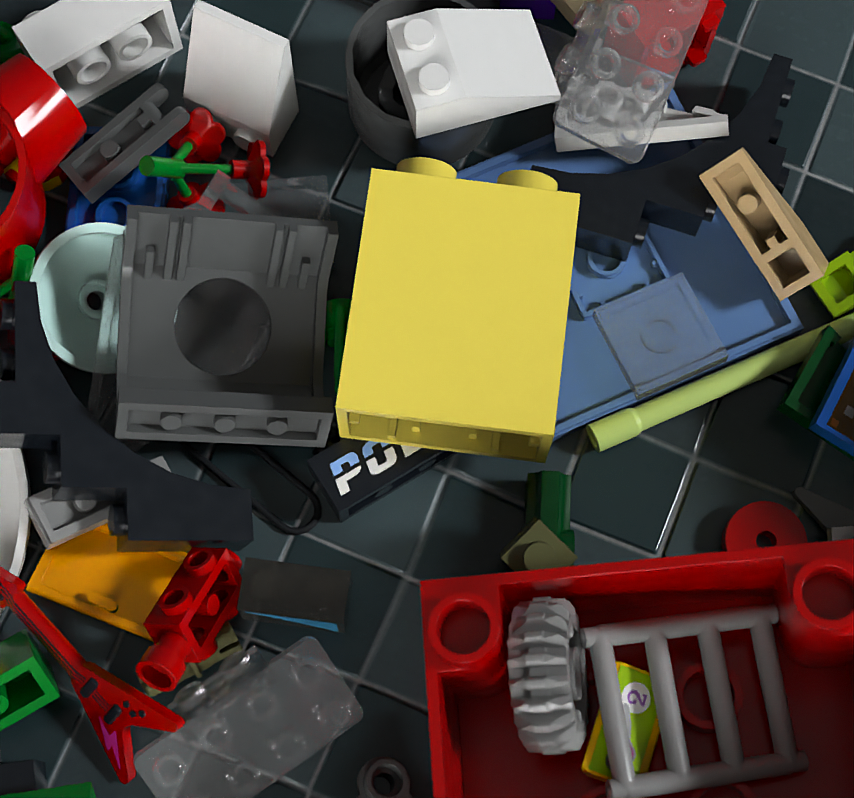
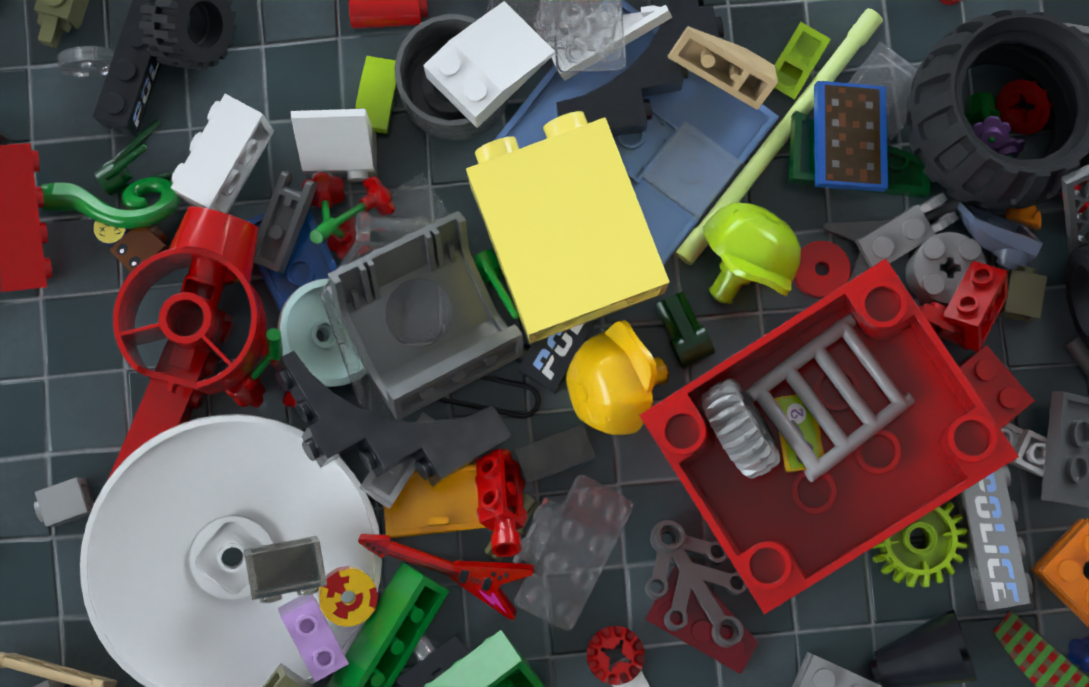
camera: 25 degrees left, 10 degrees up
olive brick [498,516,578,572] -> none
none -> lime slope [355,56,397,134]
none -> yellow piece [566,320,669,435]
none -> lime piece [703,202,801,304]

